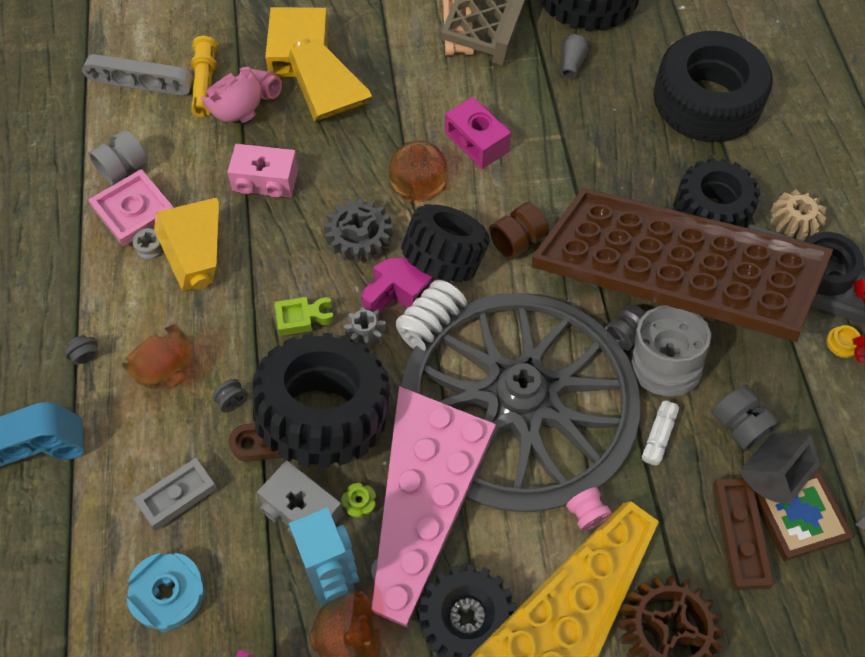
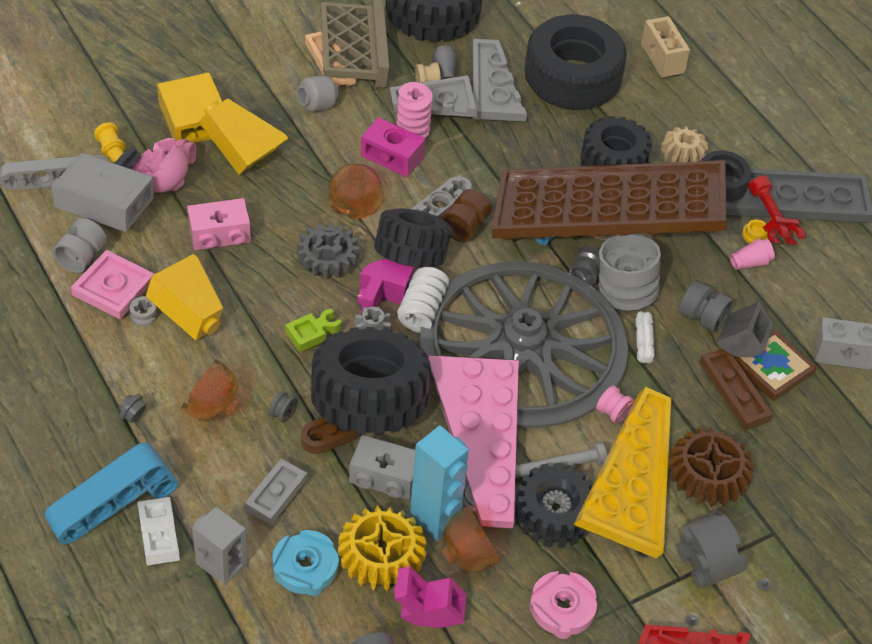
camera: 25 degrees left, 10 degrees down
none -> light grey piece [51,146,153,232]
none -> white slope [137,497,180,566]
none -> light grey brick [192,507,247,586]
none -> light grey head [297,75,338,112]
none -> yellow gear [338,505,427,592]
none -> light grey wing [390,76,477,117]
none -> bright pink piece [396,82,433,139]
none -> light grey beam [411,176,472,218]
none -> tan wheel [415,62,441,83]
none -> light grey bar [465,442,607,489]
none -> light grey wing [472,39,527,121]
none -> tan brick [641,16,690,78]
none -> bright pink cone [730,238,775,270]

